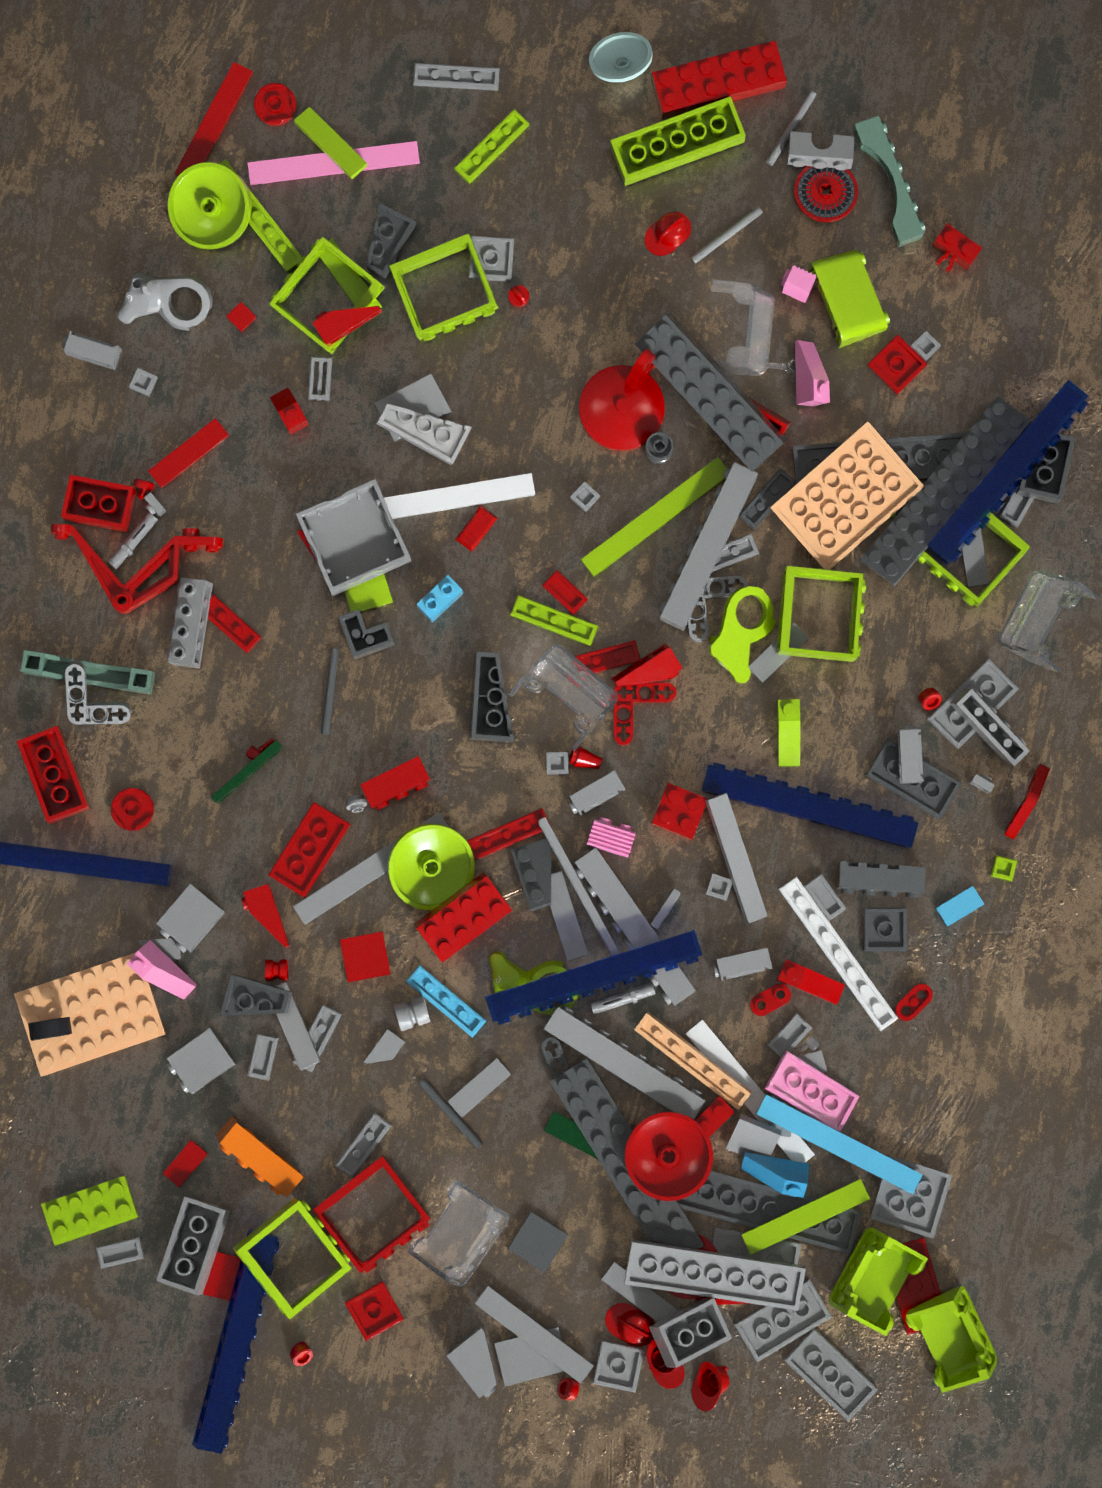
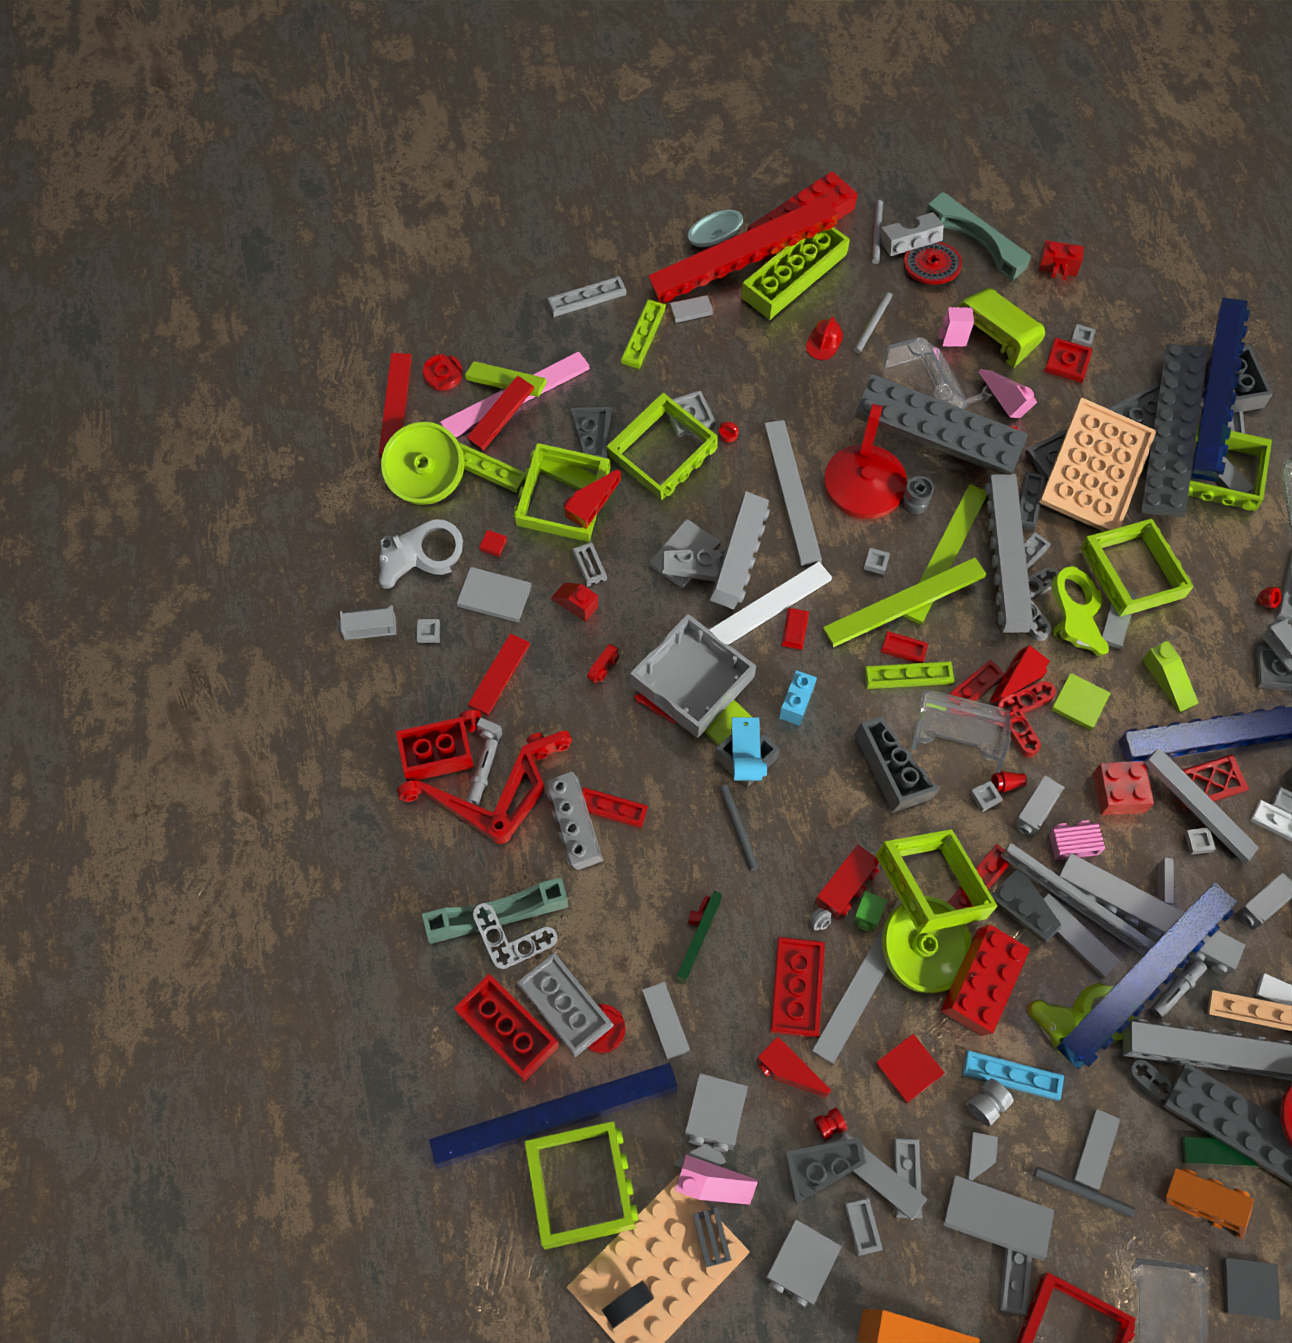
camera: 25 degrees left, 20 degrees down
none -> light grey tile [457,567,532,623]
none -> red tile [467,375,535,451]
none -> light grey tile [517,952,613,1057]
none -> lime window [525,1121,639,1250]
none -> red plate [587,644,620,683]
none -> light grey tile [642,982,690,1060]
none -> red brick [648,196,837,303]
none -> light grey tile [670,295,713,323]
none -> dark grey tile [693,1207,732,1268]
none -> light grey brick [710,491,770,609]
none -> medium azure door [732,717,767,781]
none -> light grey tile [764,420,822,566]
none -> lime tile [823,558,986,647]
none -> bright green brick [852,891,887,932]
none -> lime window [875,829,997,934]
none -> light grey tile [943,1175,1054,1261]
none -> lime tile [1051,673,1111,731]
none -> orange wedge [1166,1168,1254,1240]
none -> red window [1182,754,1249,810]

